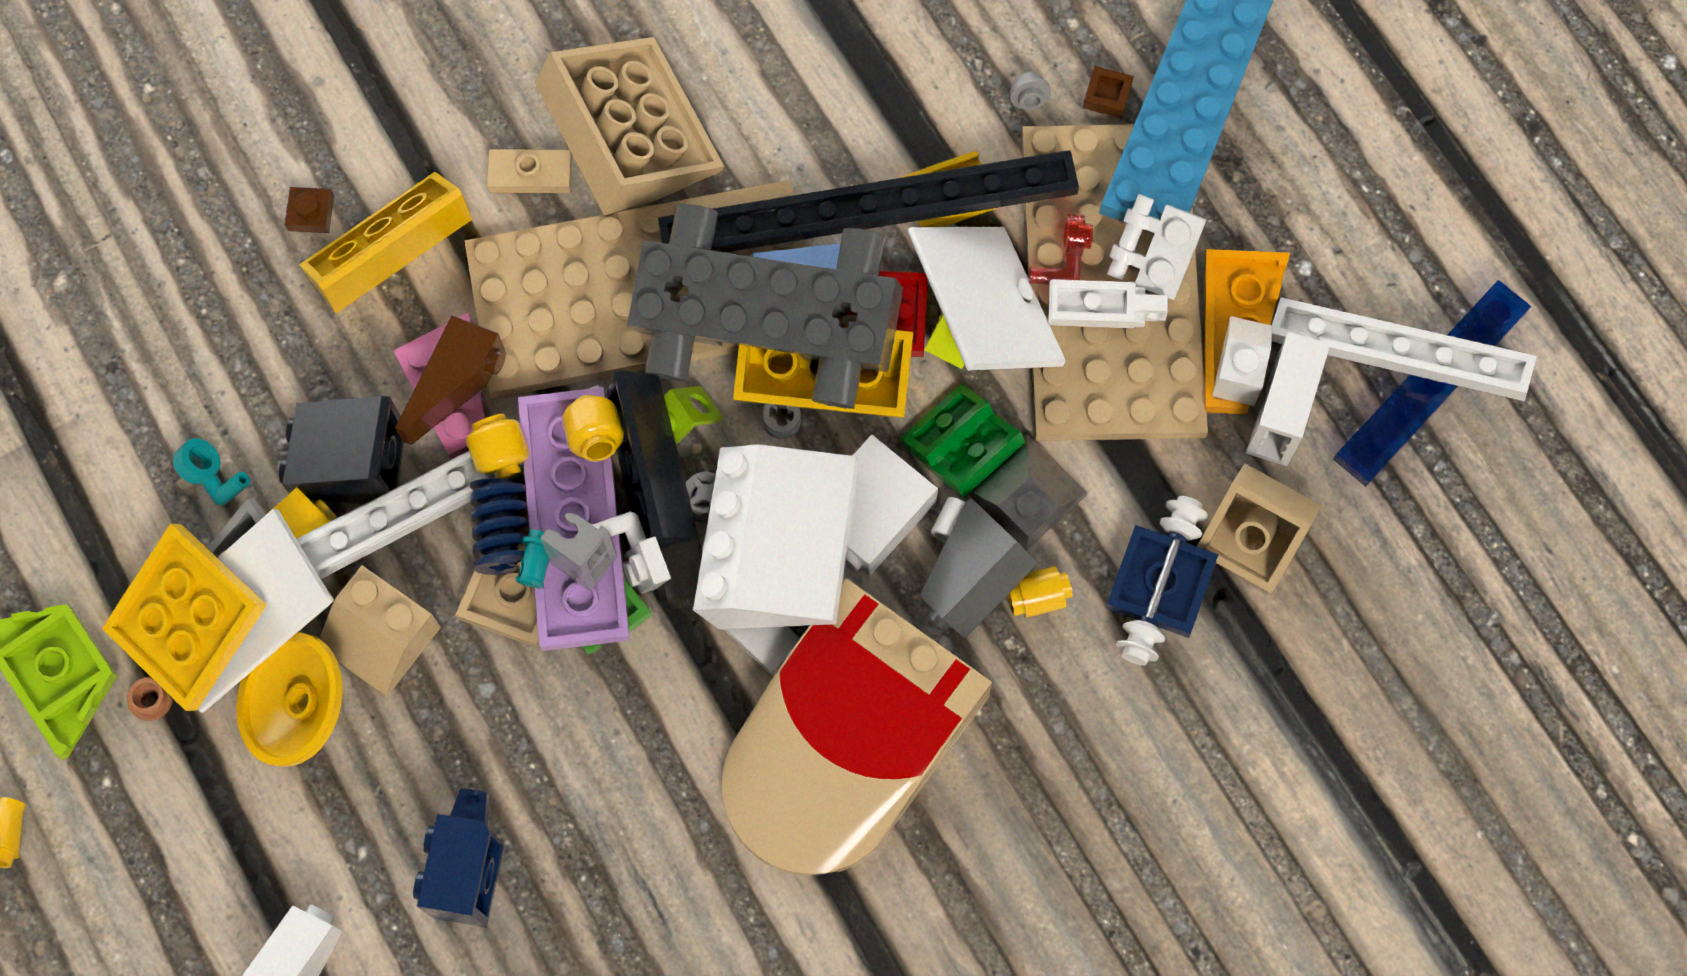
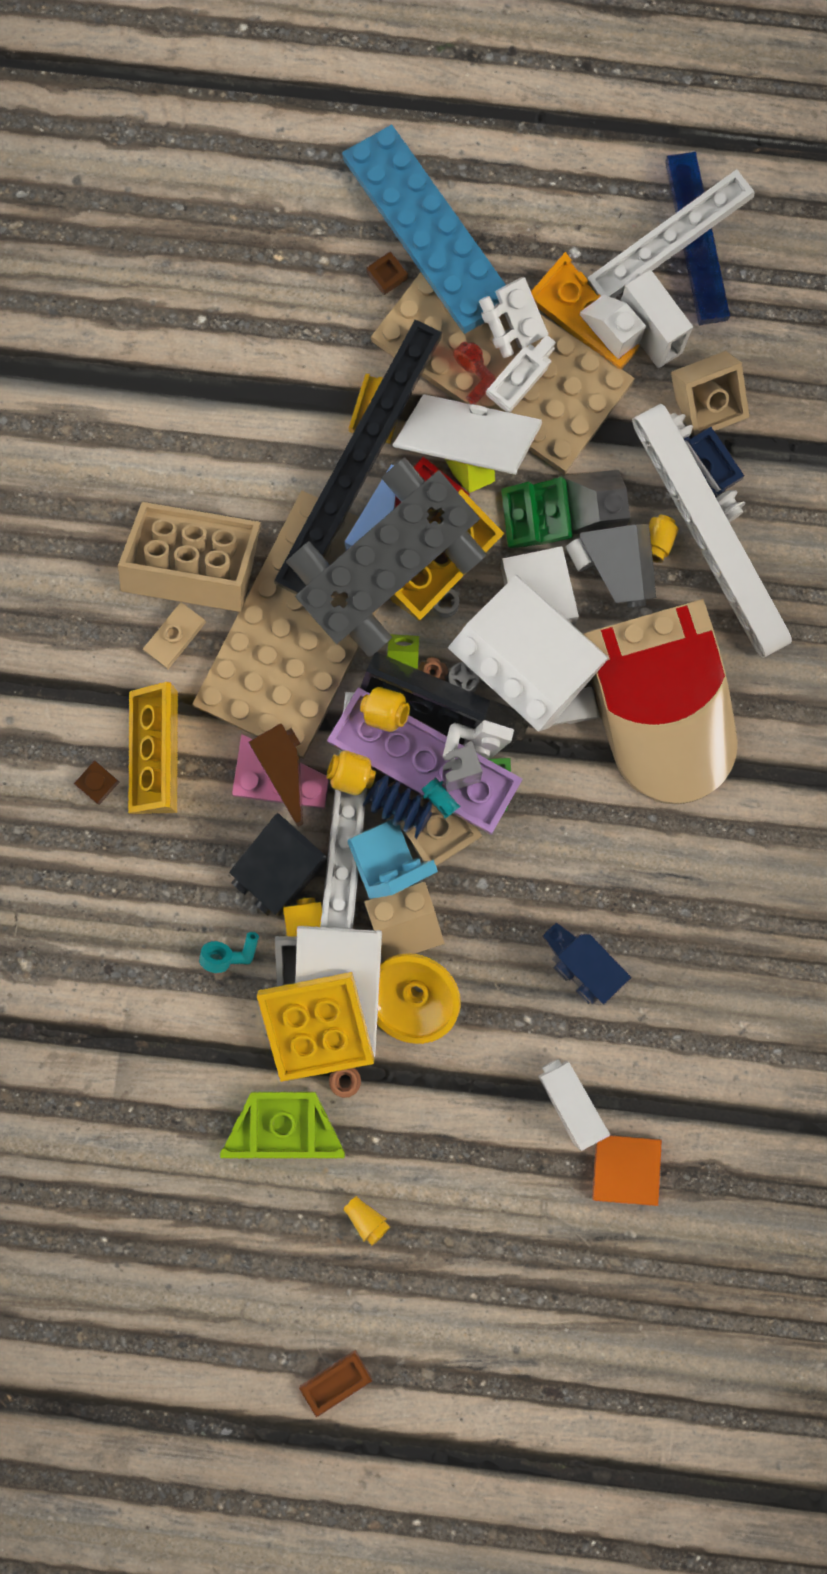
camera: 55 degrees left, 10 degrees up
light grey plate [1010,72,1051,110] -> none
none -> medium azure bracket [348,819,438,899]
none -> nougat plate [418,657,448,681]
none -> white beam [632,404,792,658]

